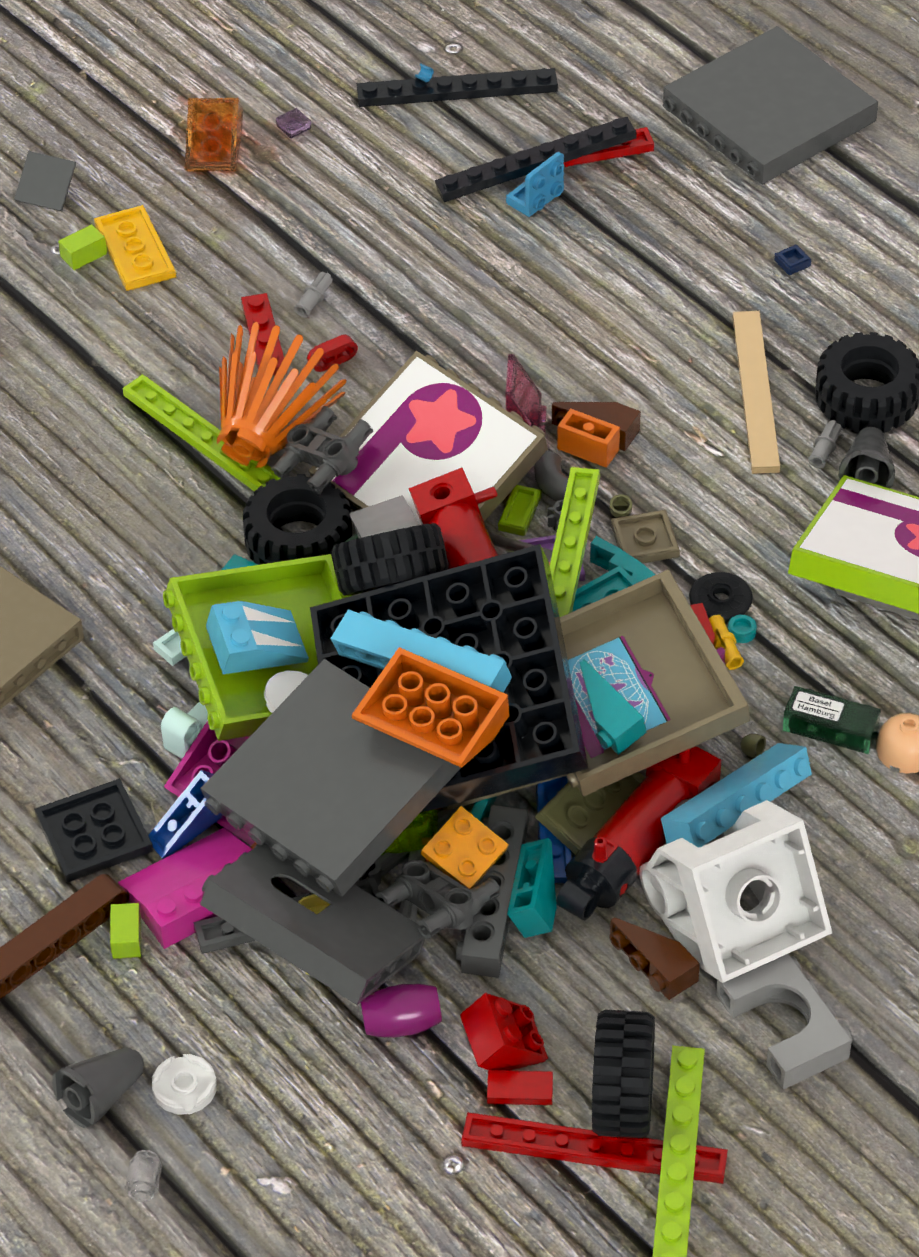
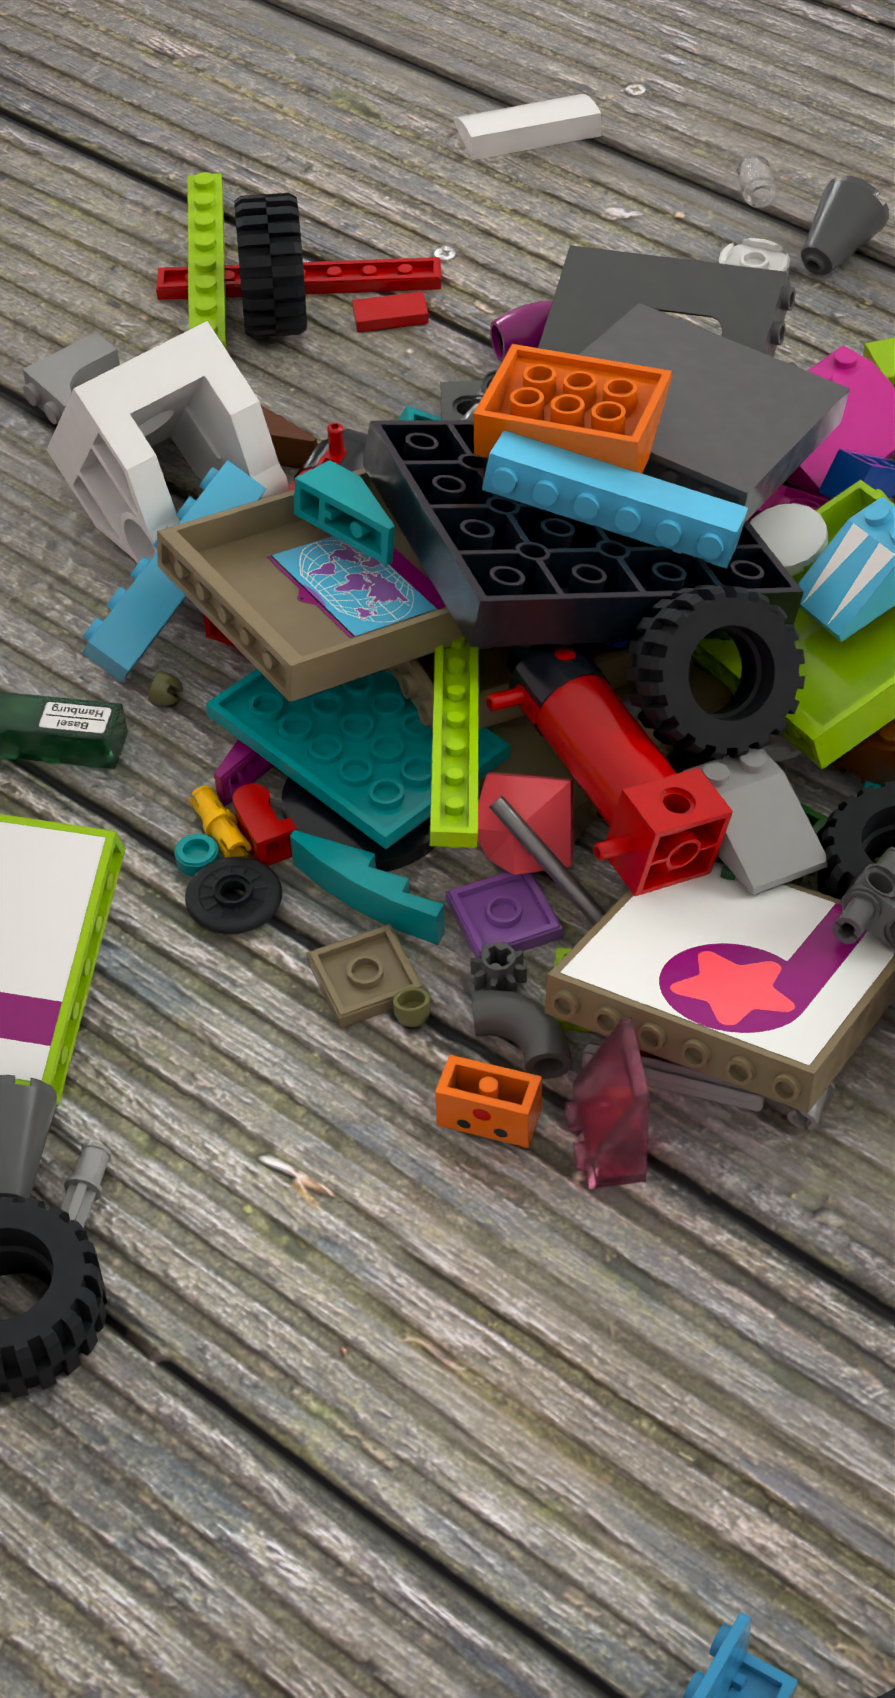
camera: 170 degrees right, 0 degrees up
red slope [460,993,548,1071] -> none
reddish brown slope [552,402,641,451] -> none
tan tile [732,311,780,474] -> none
dark blue tile [774,244,811,276] -> none

